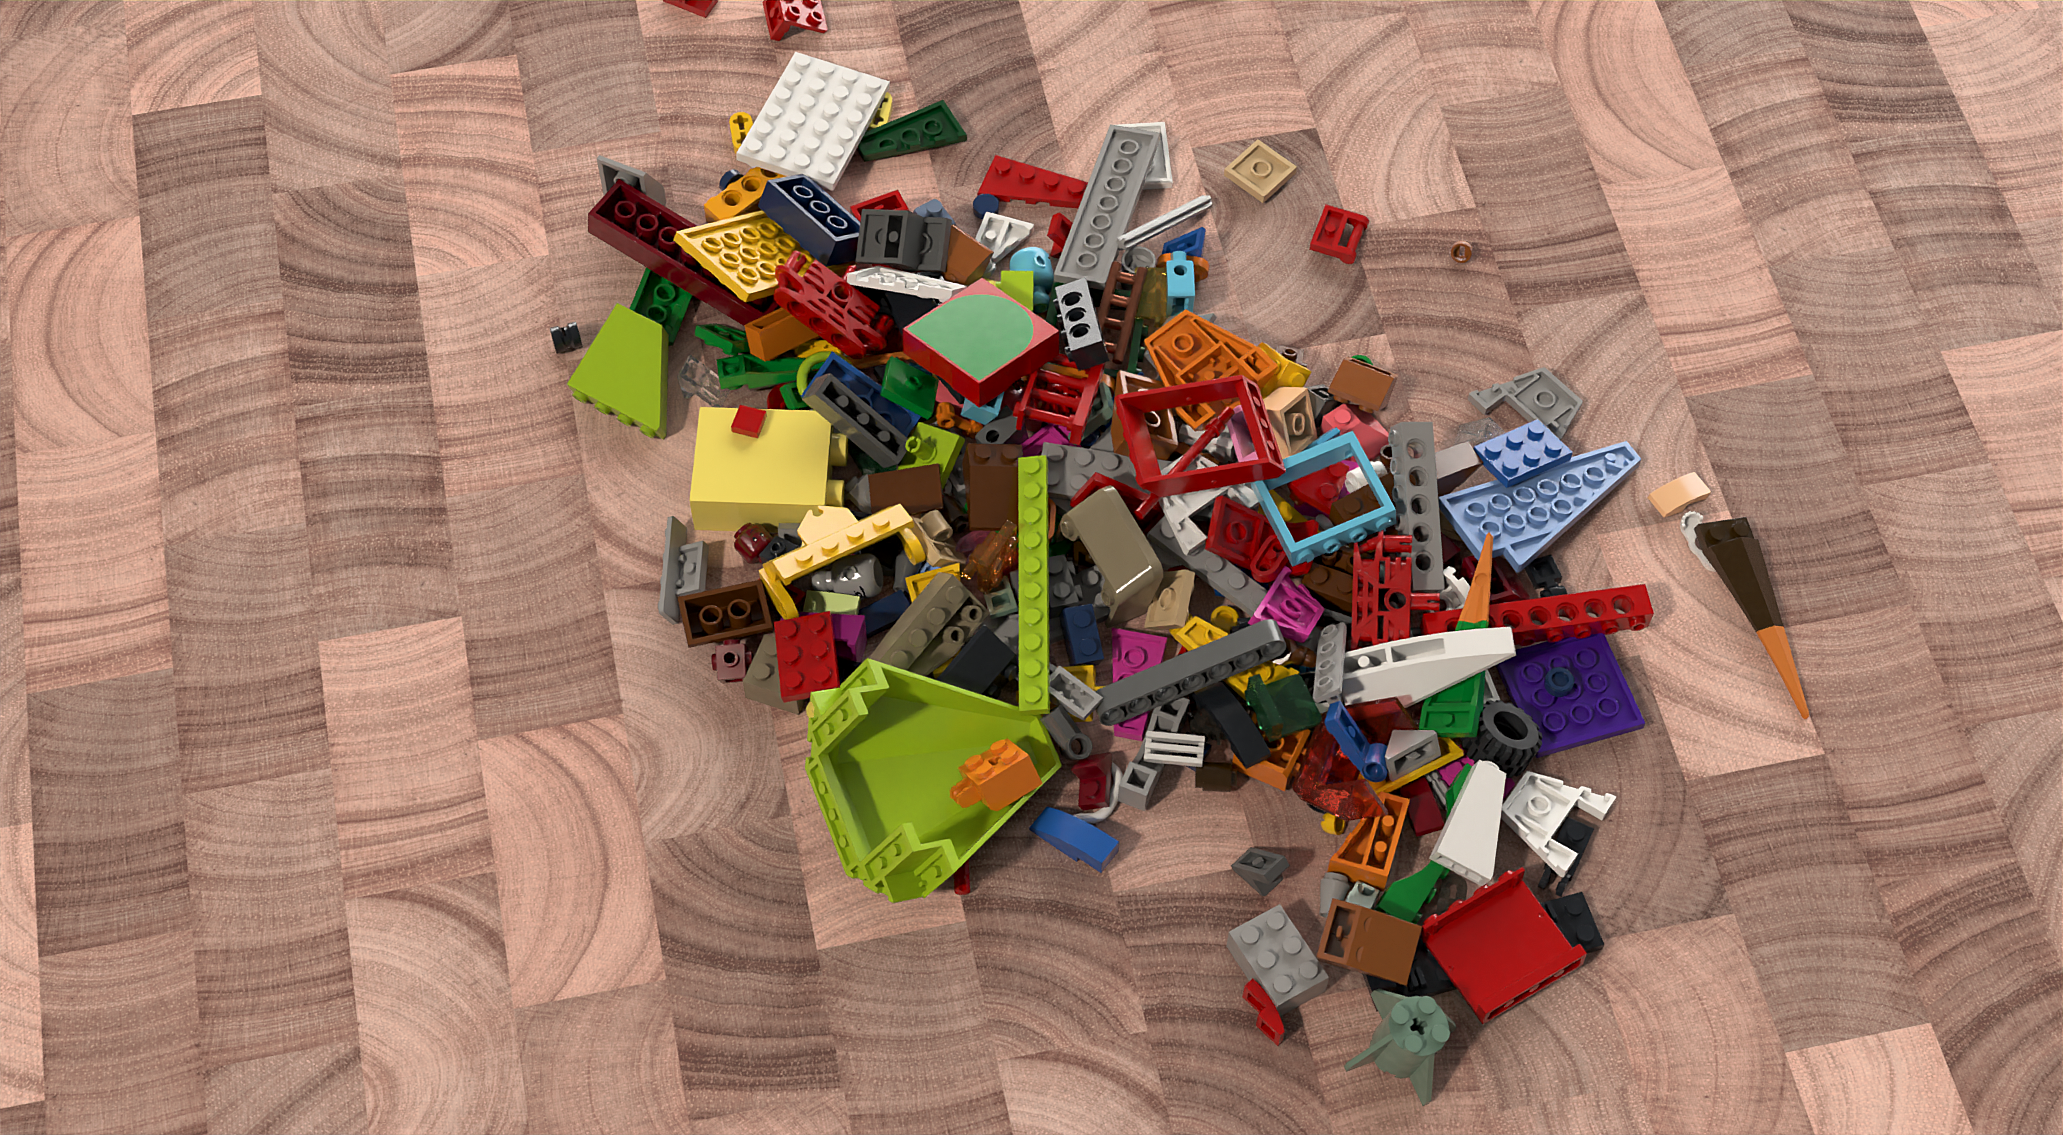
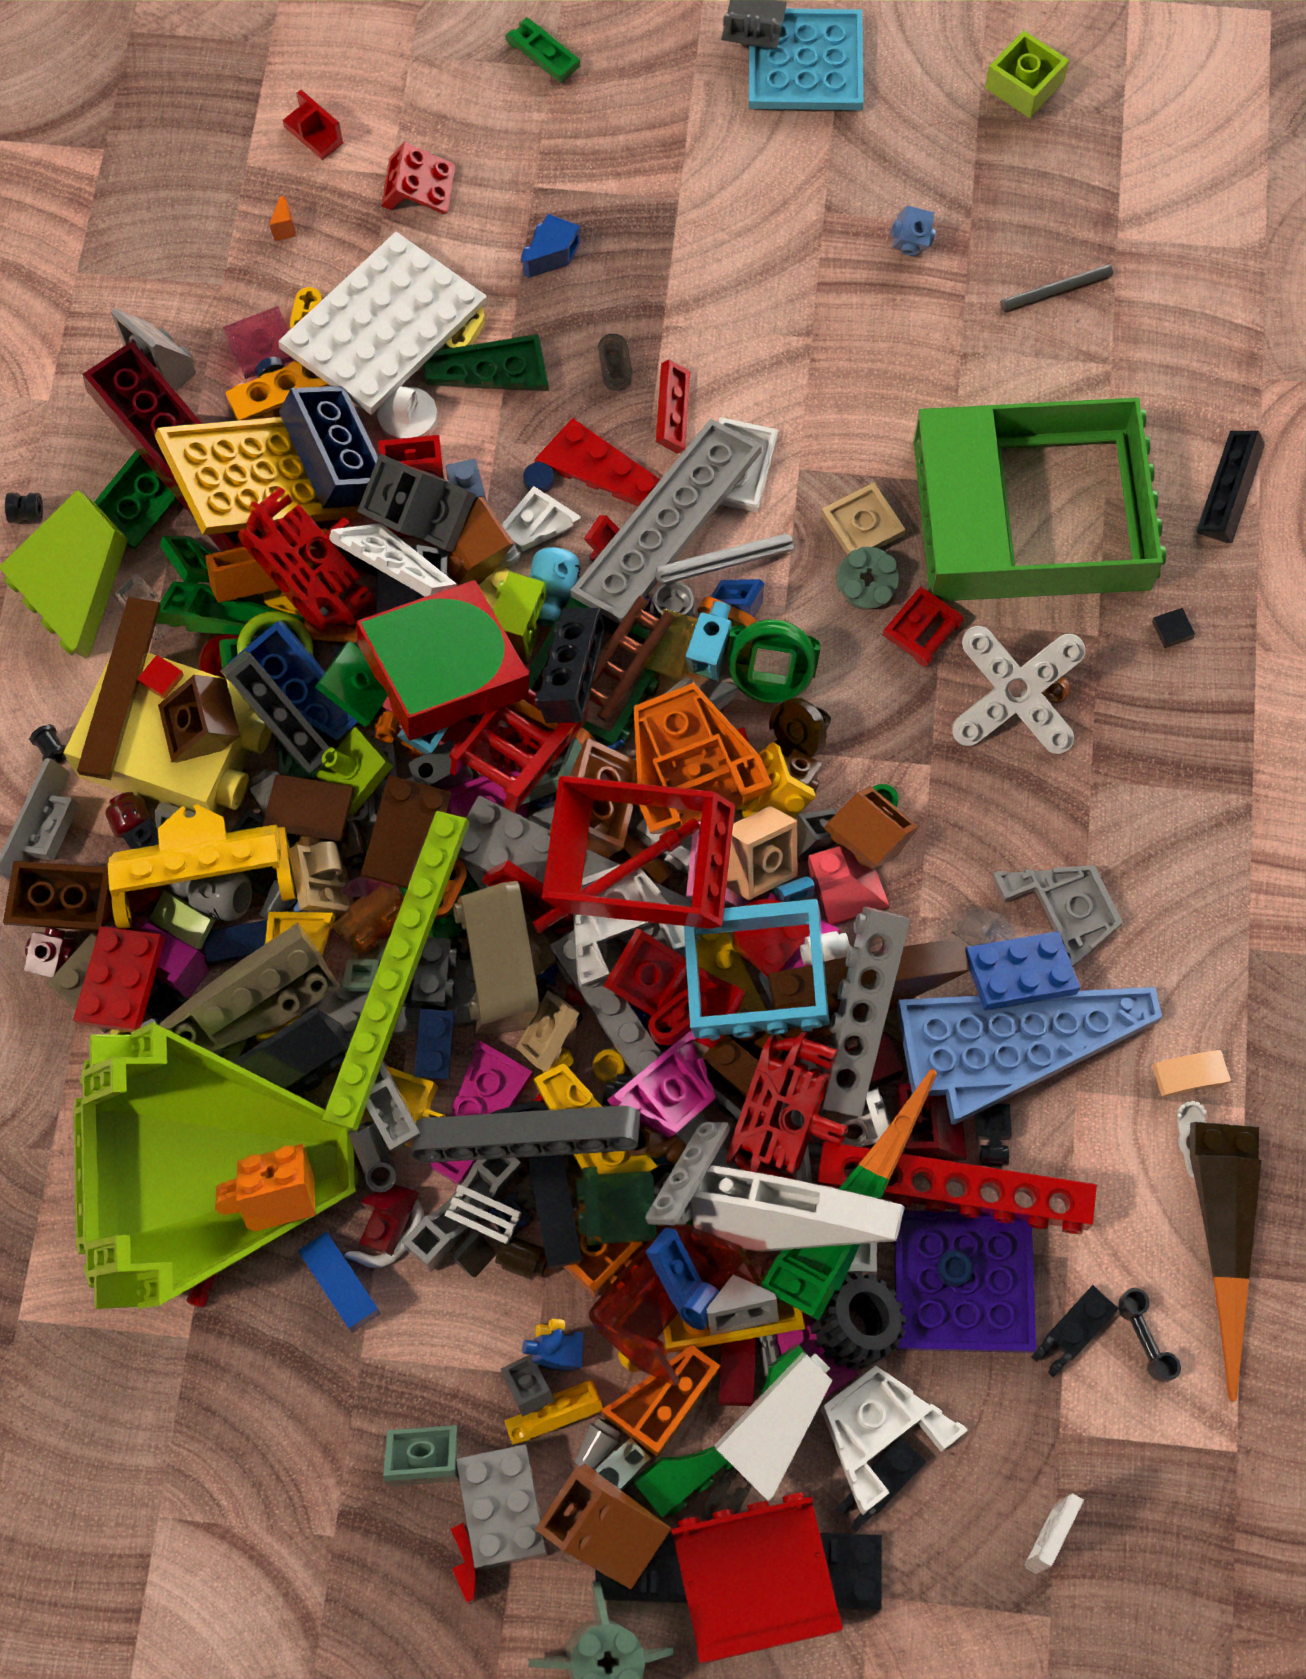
camera: 20 degrees right, 10 degrees up
none -> black bush [29,724,66,764]
none -> reddish brown tile [77,597,161,780]
none -> reddish brown slope [158,675,240,763]
none -> clear pink plate [223,306,295,379]
none -> orange slope [270,196,296,241]
none -> white tile [377,386,438,440]
none -> sand green slope [383,1425,460,1486]
none -> pearl dark grey slope [453,1231,496,1277]
none -> yellow hinge [504,1380,603,1444]
none -> blue slope [521,214,581,278]
none -> blue piece [522,1318,584,1372]
none -> clear smoke plate [598,333,632,391]
none -> red plate [656,359,691,454]
none -> green piece [725,619,820,703]
none -> dark brown tile [769,698,831,758]
none -> sand green plate [836,547,899,610]
none -> bright green panel [913,397,1166,601]
none -> white piece [952,626,1085,754]
none -> white tile [1025,1493,1084,1574]
none -> black hinge [1031,1285,1119,1377]
none -> black bar [1118,1288,1181,1382]
none -> black tile [1152,608,1195,648]
none -> black slope [1196,431,1265,543]

